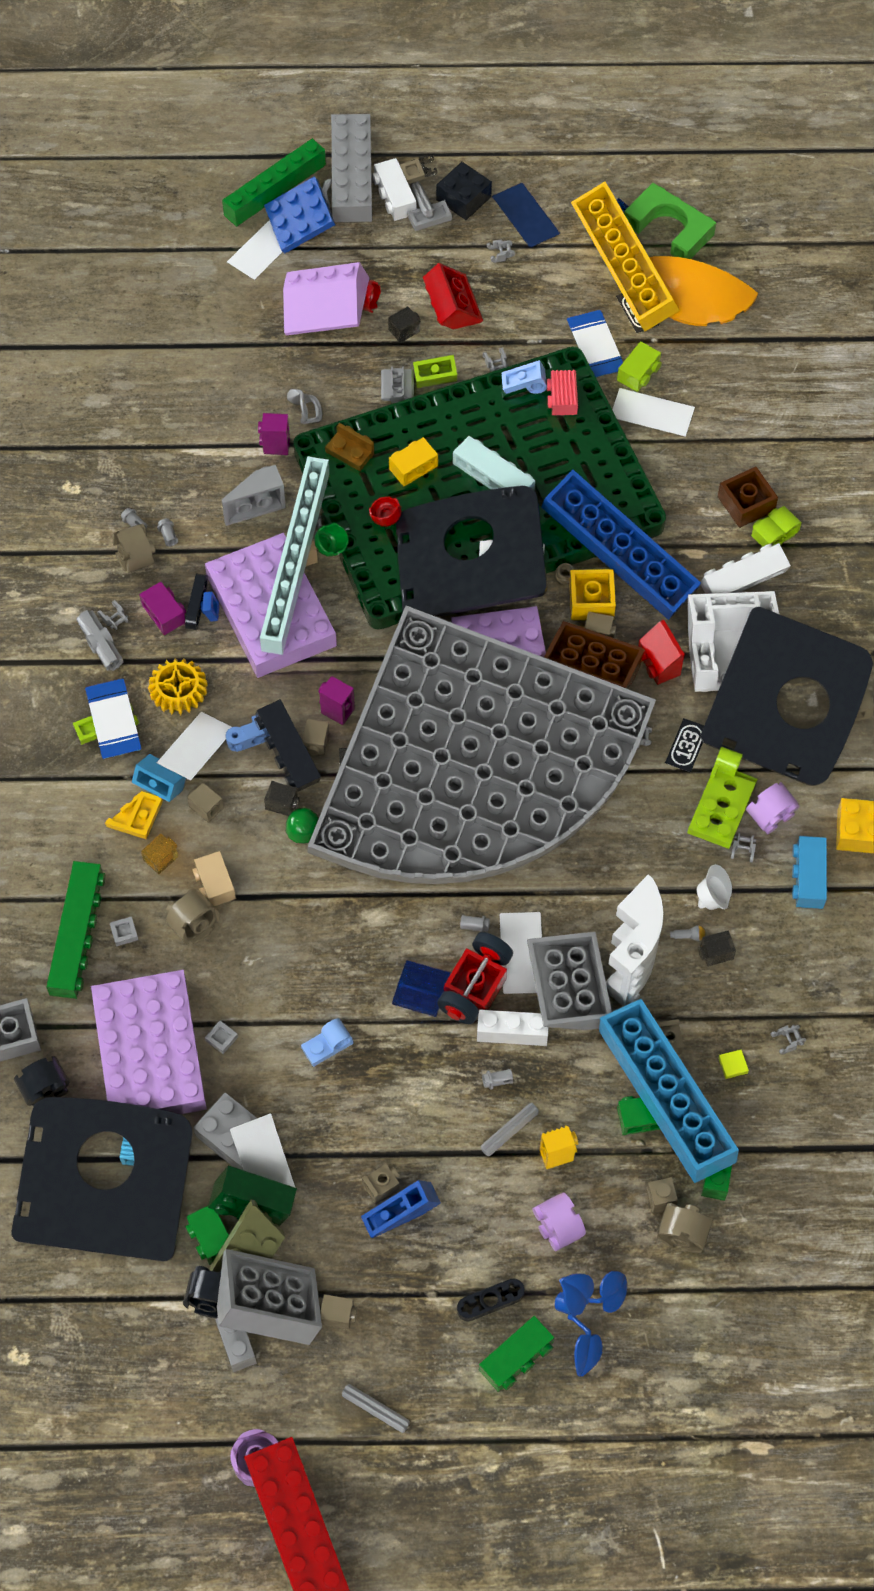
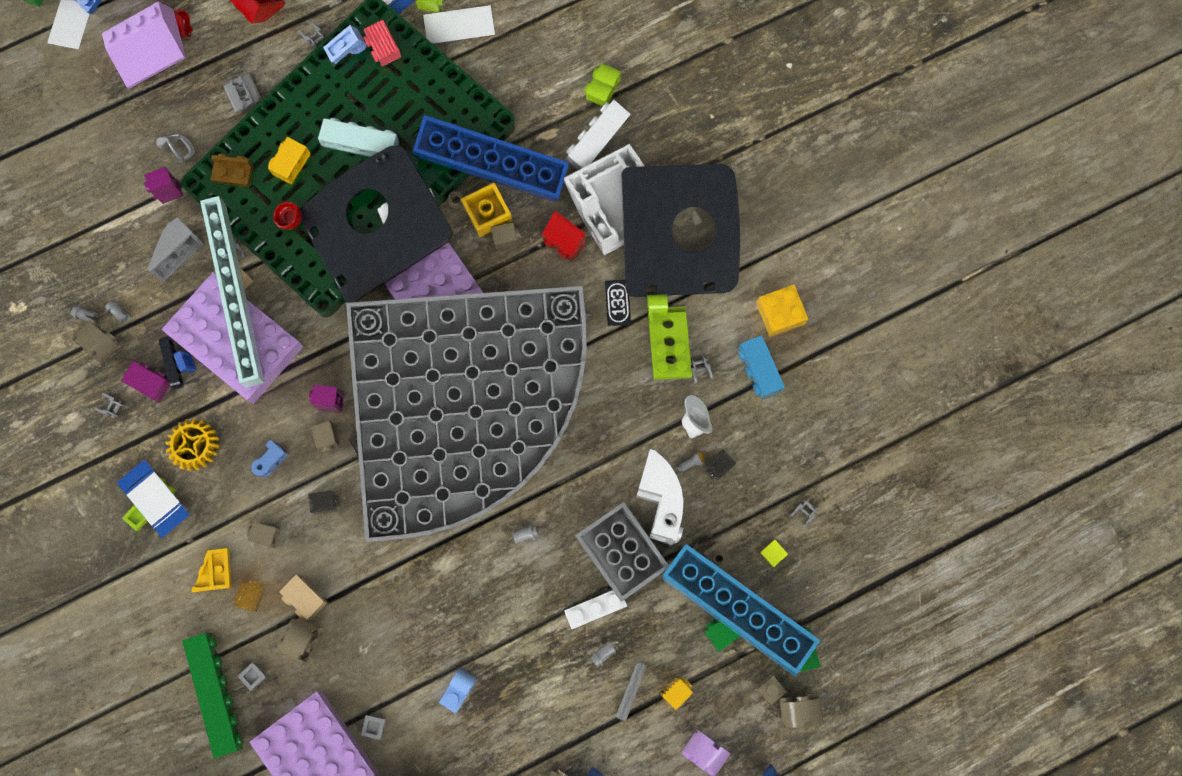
camera: 25 degrees left, 15 degrees up
light grey piece [76,610,123,671] -> none
dark azure brick [132,754,186,802] -> none
white sticker [157,712,231,780] -> none
black brick [254,699,321,793] -> none
green hair [285,808,319,844] -> none
green hair [314,523,349,557] -> none
clear smoke brick [388,306,421,343] -> none
clear blue slope [392,960,451,1017] -> none
lime brick [413,355,457,388] -> none
brick [437,932,513,1024] -> none
white sticker [500,912,542,994] -> none
reddish brown slope [544,621,645,689] -> none
reddish brown brick [717,466,778,528] -> none
lavender brick [746,782,800,834] -> none

